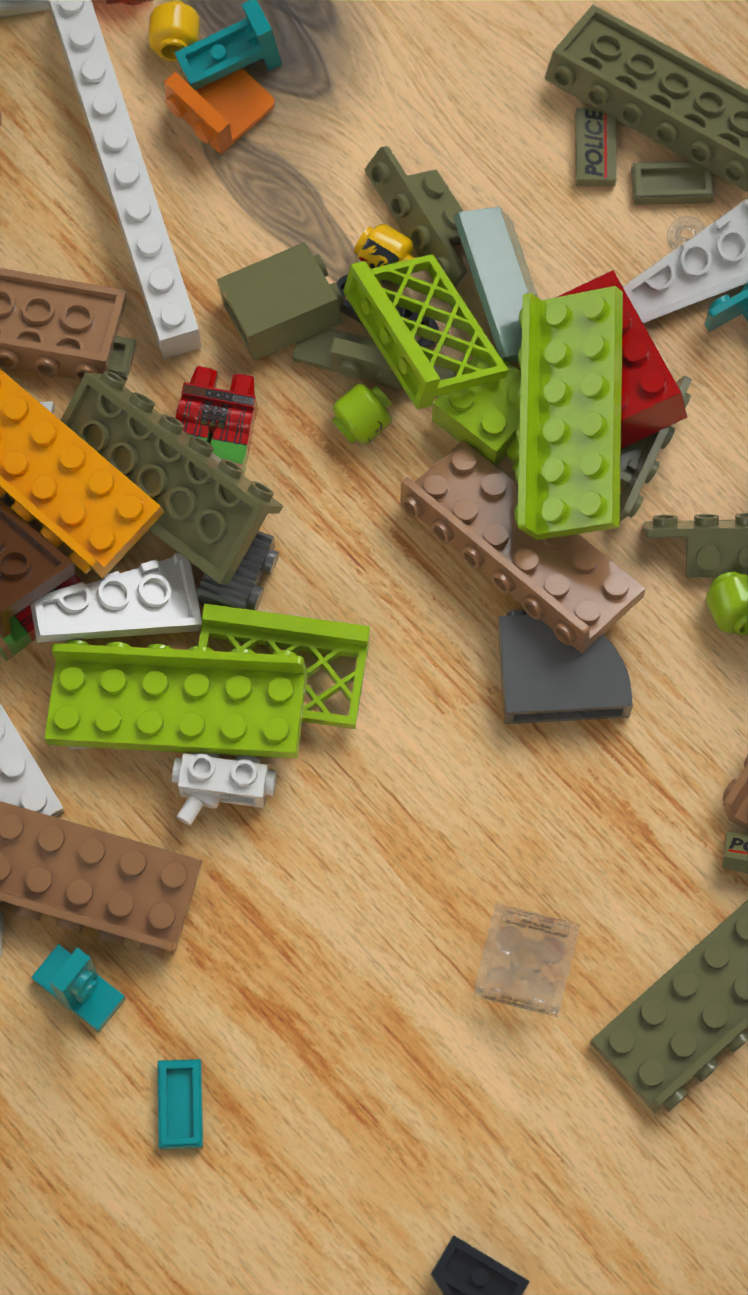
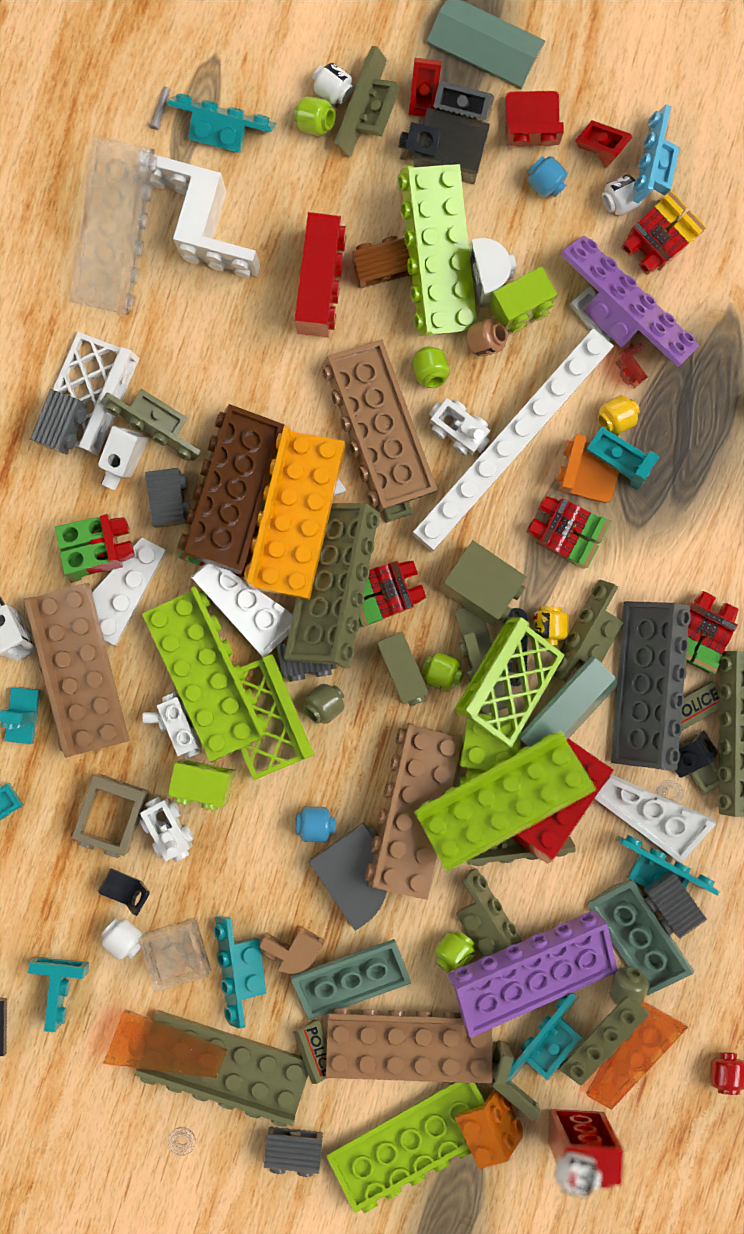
camera: 60 degrees right, 15 degrees up
none -> teal bracket [28,957,90,1032]
none -> dark tan window [72,773,149,858]
none -> black bracket [98,869,150,916]
none -> white head [101,919,142,960]
none -> clear orange wing [103,1009,227,1078]
none -> white brick [140,797,194,862]
none -> lime brick [168,759,235,810]
none -> teal bracket [214,916,266,1029]
none -> medium nougat brick [259,926,324,974]
none -> sand green slope [291,939,411,1020]
none -> dark azure head [296,806,335,843]
none -> olive head [304,684,344,724]
none -> olive brick [377,631,429,707]
none -> white brick [429,398,490,455]
none -> hips [526,496,612,569]
none -> dark grey bracket [611,601,691,770]
none -> black bracket [675,730,718,778]
none -> hips [686,591,739,674]

